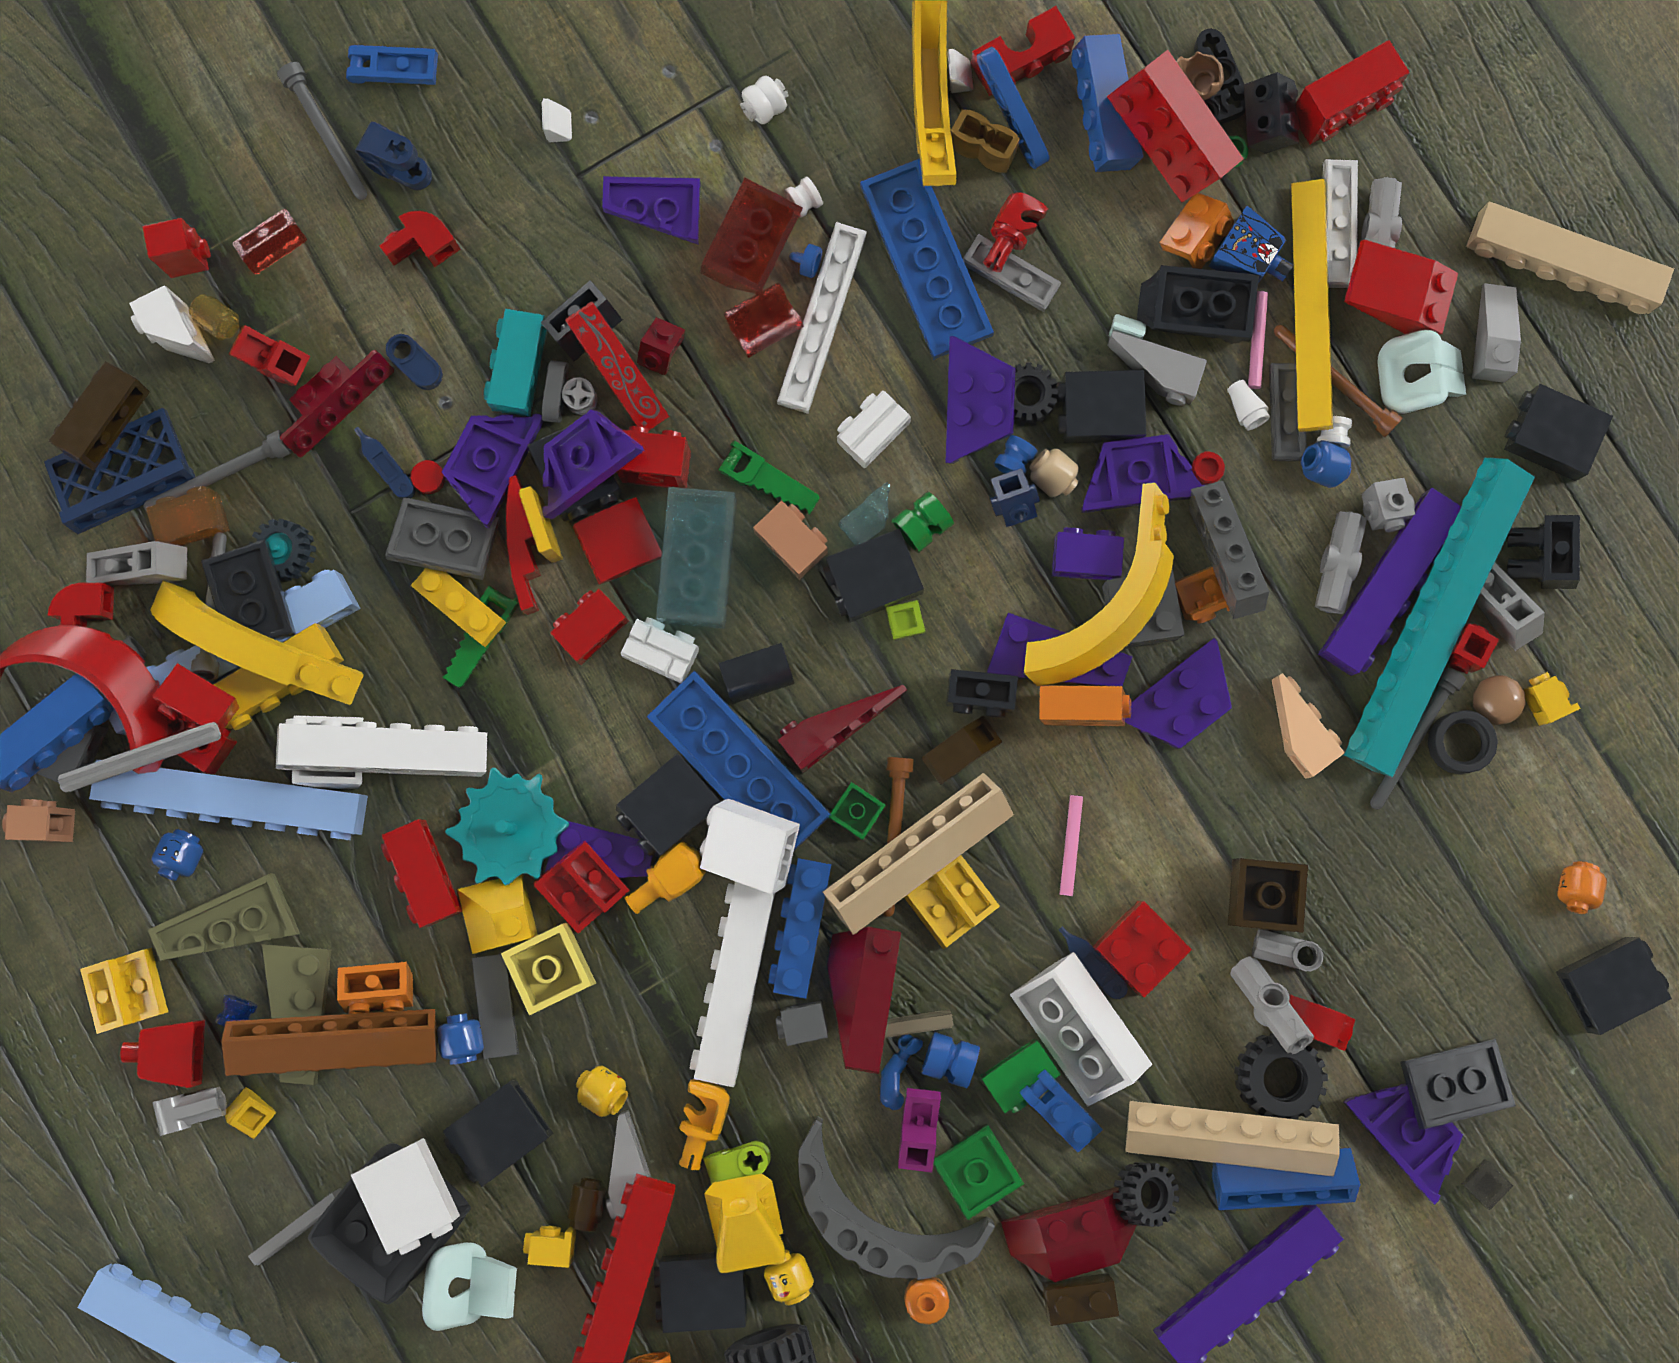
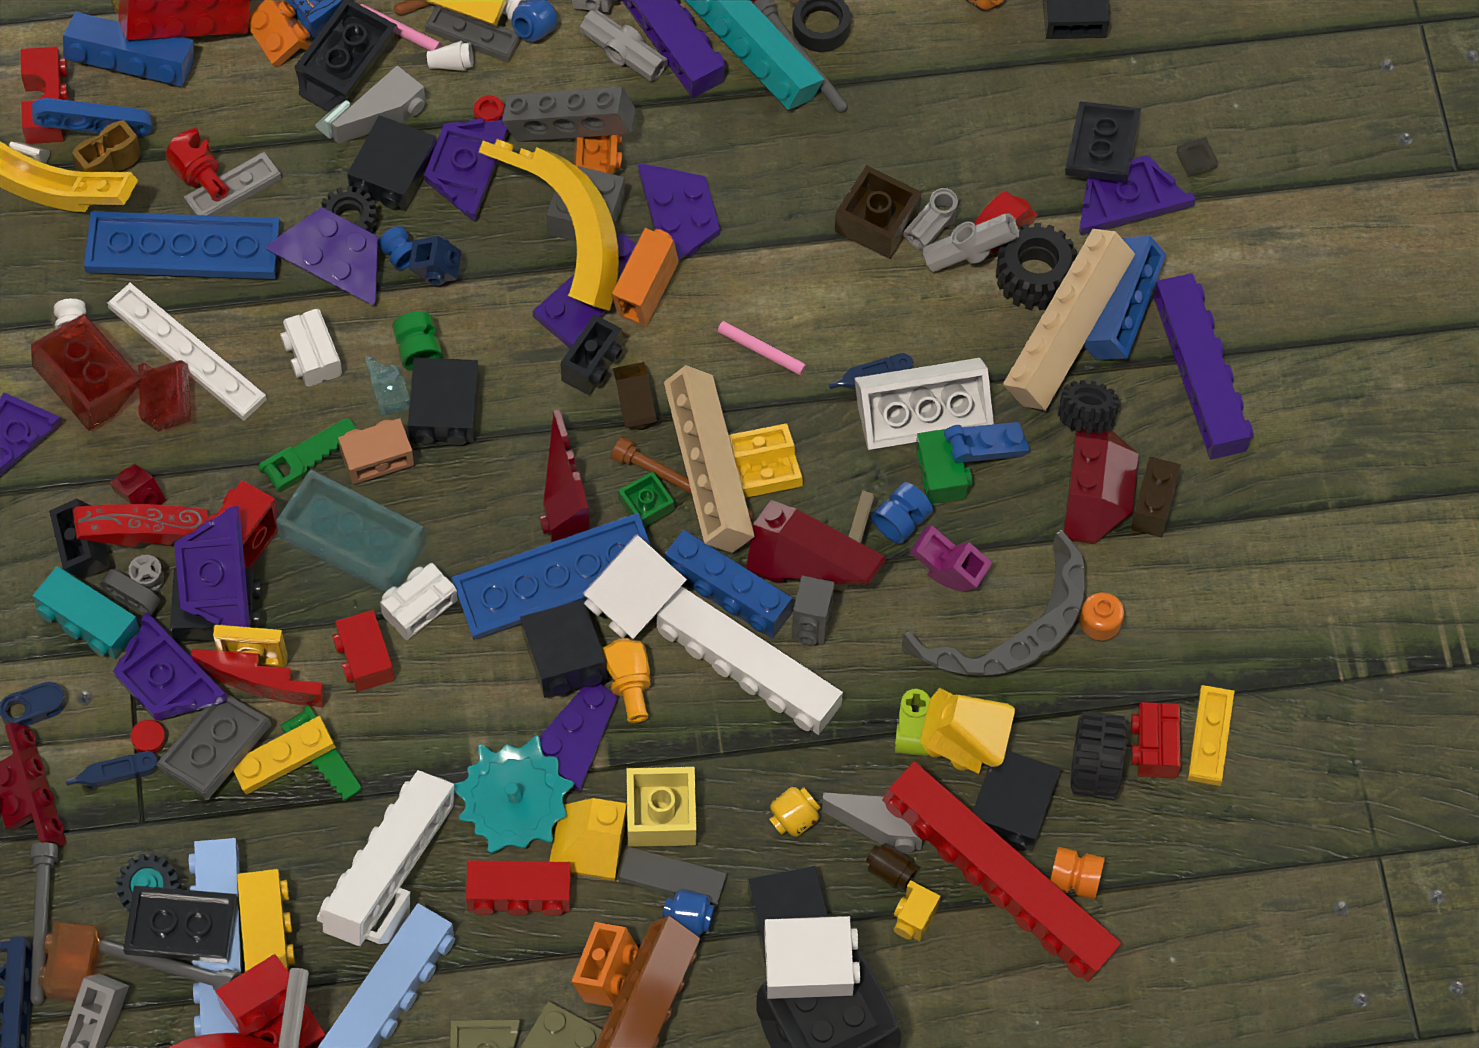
camera: 70 degrees left, 20 degrees down
yellow arch [150,580,363,705] -> none
light aqua piece [422,1242,517,1331] -> none
red slope [532,841,630,934] -> none
red slope [572,497,663,585] -> none
light orange piece [679,1079,730,1170] -> none
black brick [718,643,795,704] -> none
yellow head [764,1250,814,1305] -> none
blue tile [789,244,822,278] -> none
blue arm [880,1034,923,1110] -> none
lime tile [886,600,925,640] -> none
green tile [933,1124,1024,1220] -> none
tan head [1029,448,1078,497] -> none
dark purple brick [1052,528,1124,581] -> none
red brick [1092,901,1192,998] -> none
light nougat slope [1272,673,1345,779] -> none

